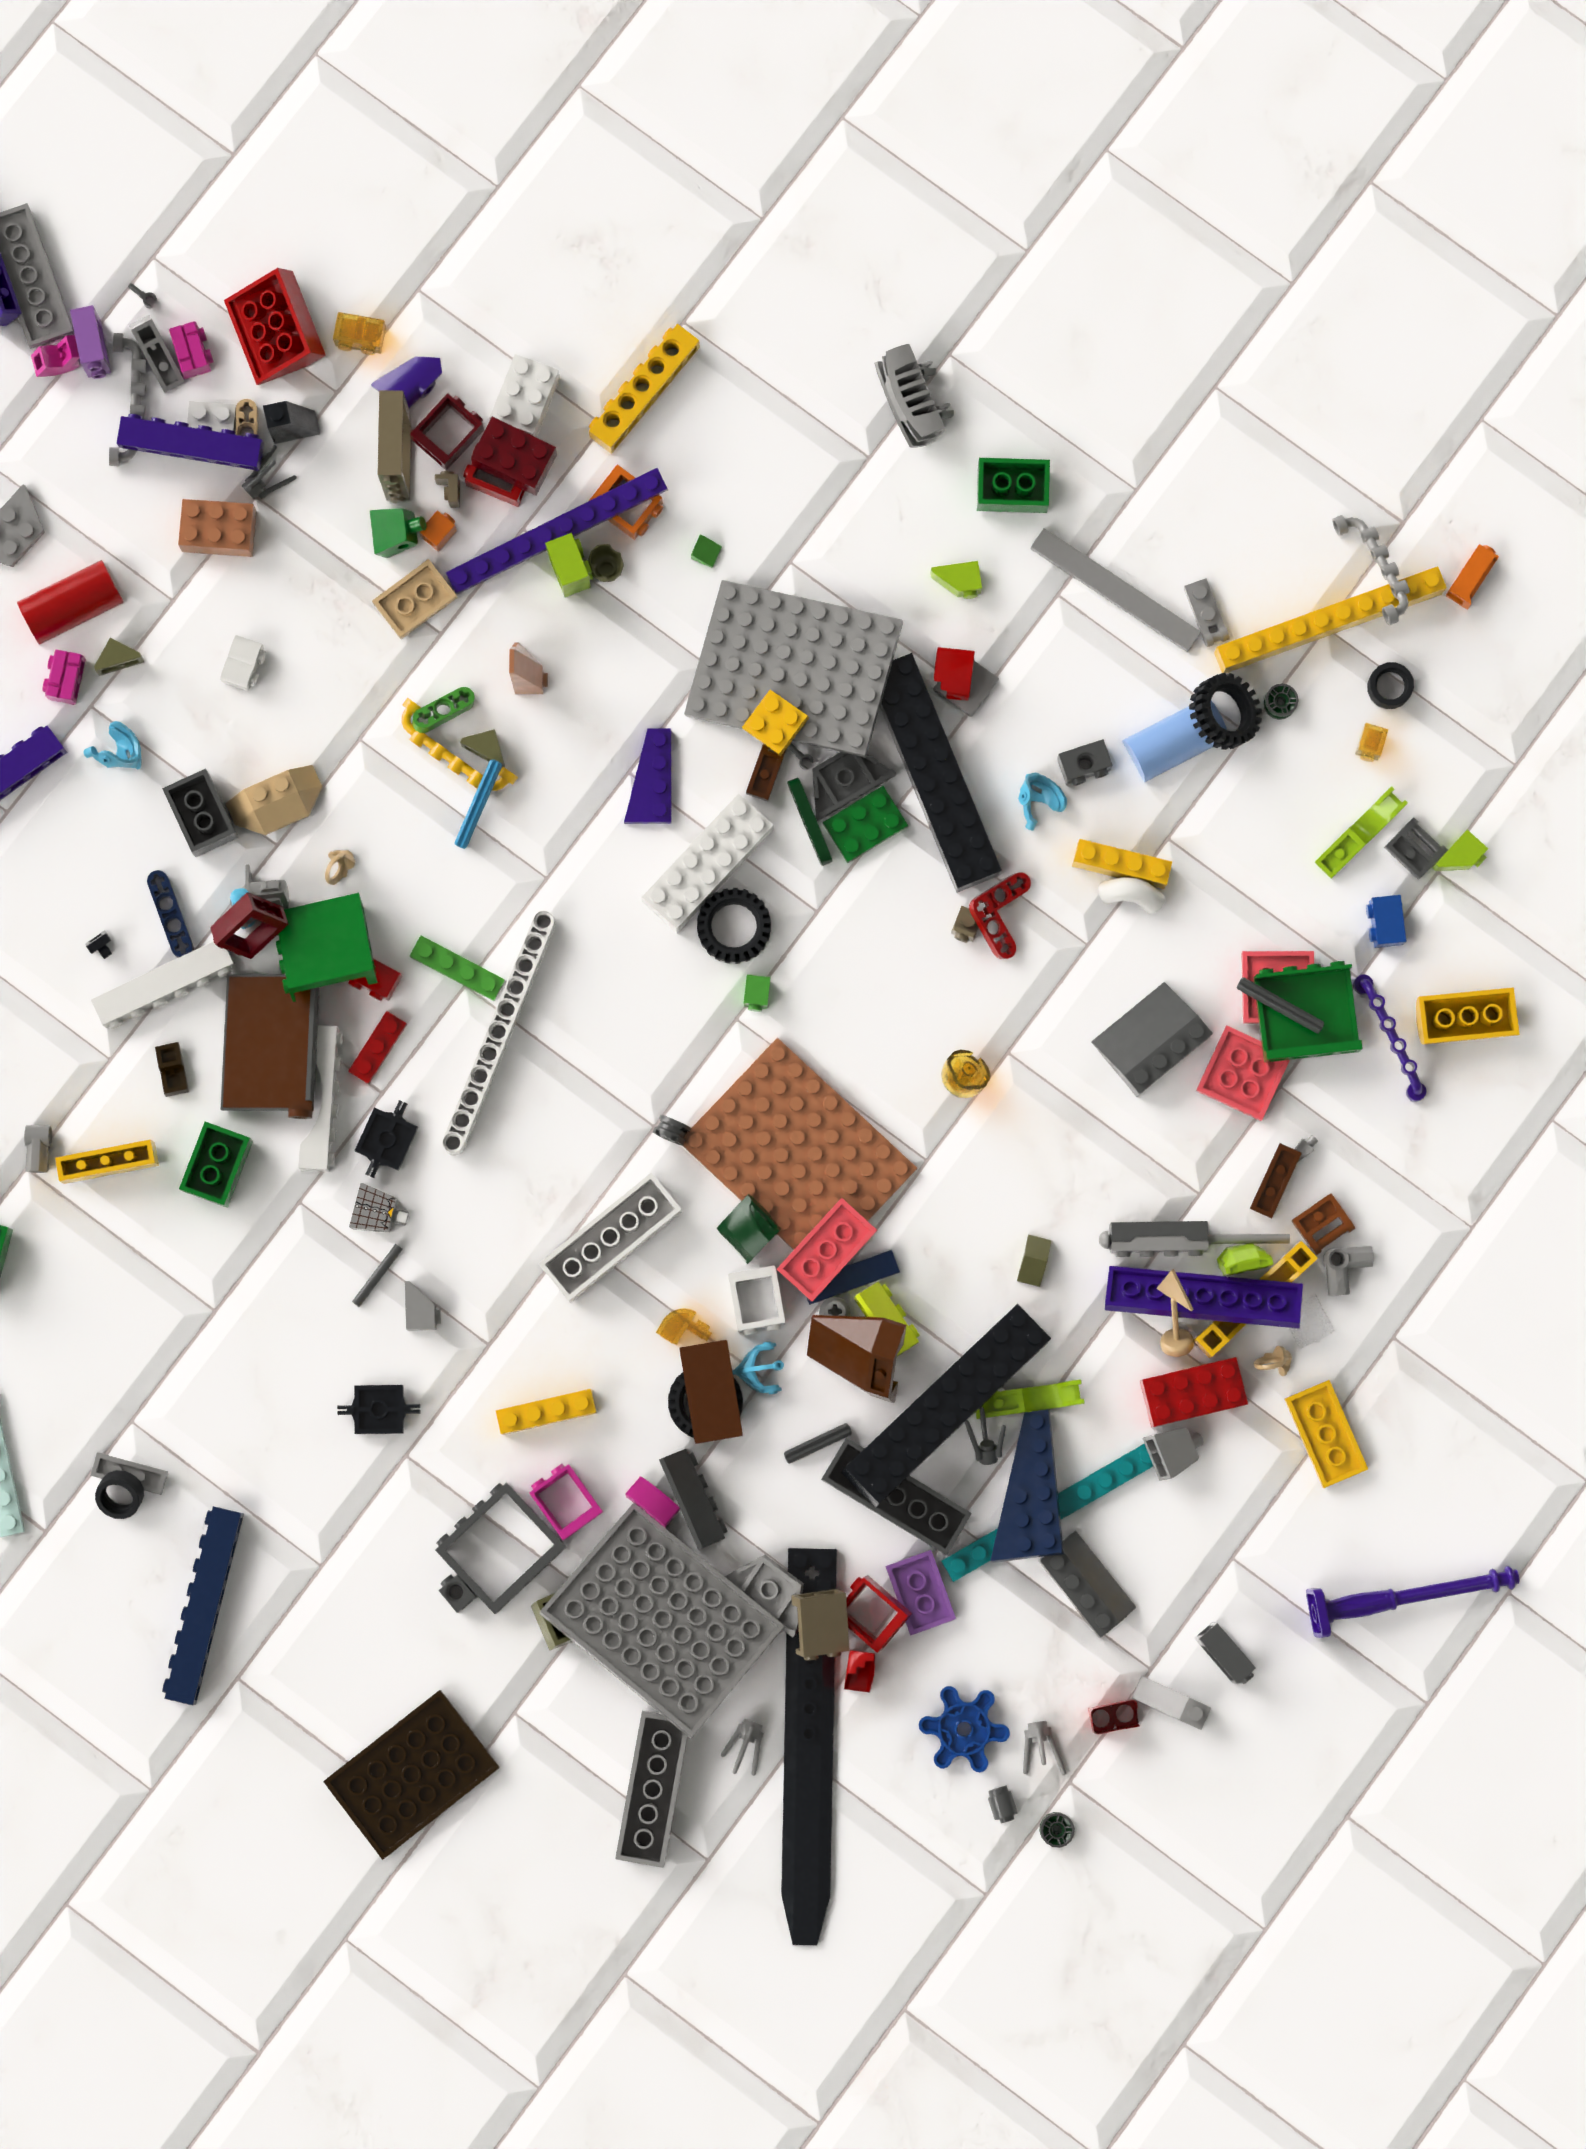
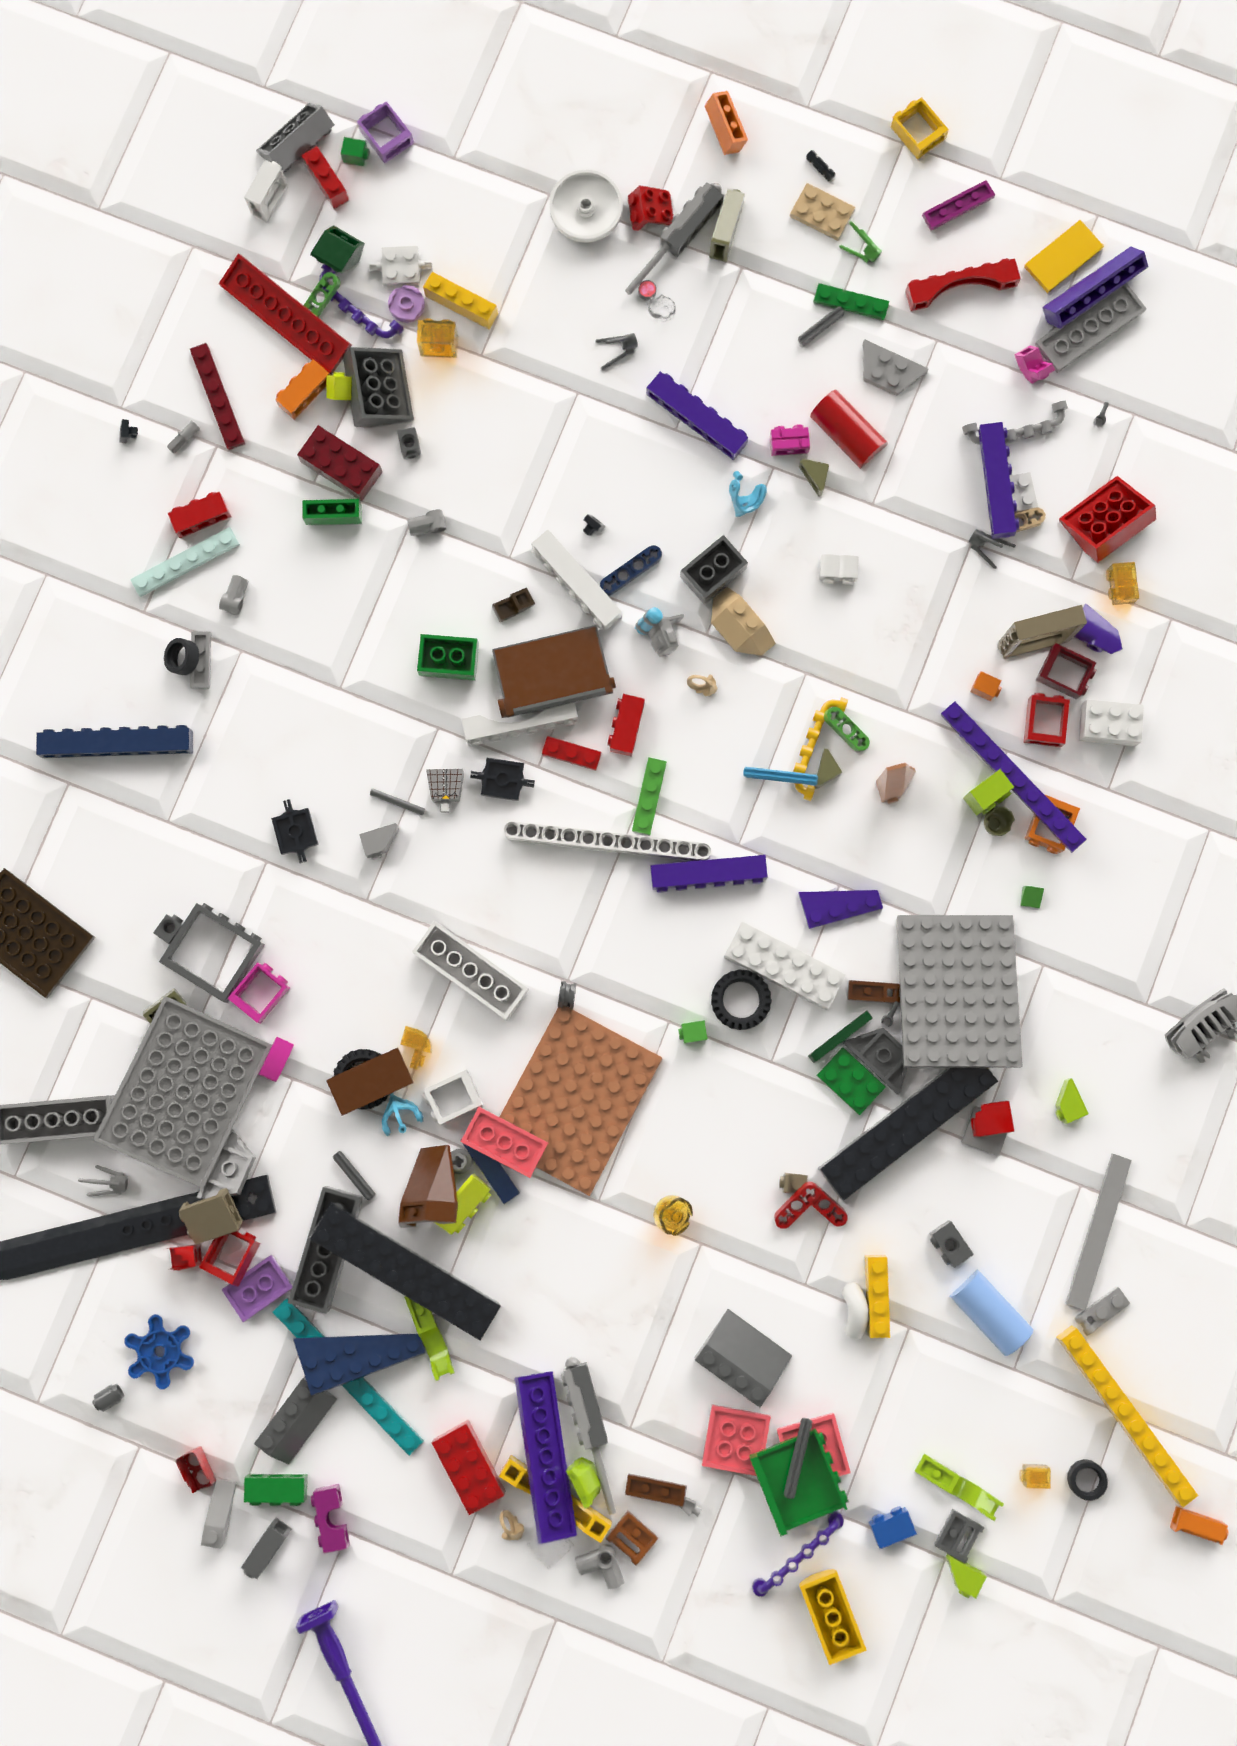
camera: 80 degrees right, 0 degrees up
yellow brick [55,1139,159,1184] -> none
medium lavender window [70,305,112,379] -> none
light grey slope [129,315,185,393] -> none
dark pink brick [169,321,214,379] -> none
nougat brick [178,499,257,557] -> none
dark red window [210,892,288,959] -> none
black slope [263,401,320,444] -> none
green panel [276,893,378,1002] -> none
green torso [370,508,427,558] -> none
tan plate [372,559,458,639] -> none
dark tan bracket [434,471,460,508] -> none
dark red brick [471,416,557,496] -> none
yellow brick [495,1389,597,1435] -> none
yellow brick [588,323,700,454] -> none
dark grey slope [659,1449,728,1550] -> none
dark green slope [716,1194,781,1264] -> none
yellow plate [742,689,809,756] -> none
dark grey plant [965,1407,1006,1465] -> none
green brick [976,457,1050,513] -> none
olive slope [1017,1234,1052,1287] -> none
medium azure helmet [1018,772,1067,831] -> none
light grey plant [1023,1721,1066,1775] -> none
wheel [1039,1812,1075,1848] -> none
light grey torso [1142,1427,1204,1481] -> none
tan piece [1156,1269,1194,1357] -> none
black tyre [1189,673,1262,750] -> none
dark green wheel [1263,683,1299,720] -> none
yellow plate [1284,1380,1368,1488] -> none
light grey bar [1332,515,1410,625] -> none
none -> light grey piece [219,575,249,615]
none -> green brick [244,1474,308,1506]
none -> magenta arch [311,1484,350,1554]
none -> dark purple brick [650,854,768,893]

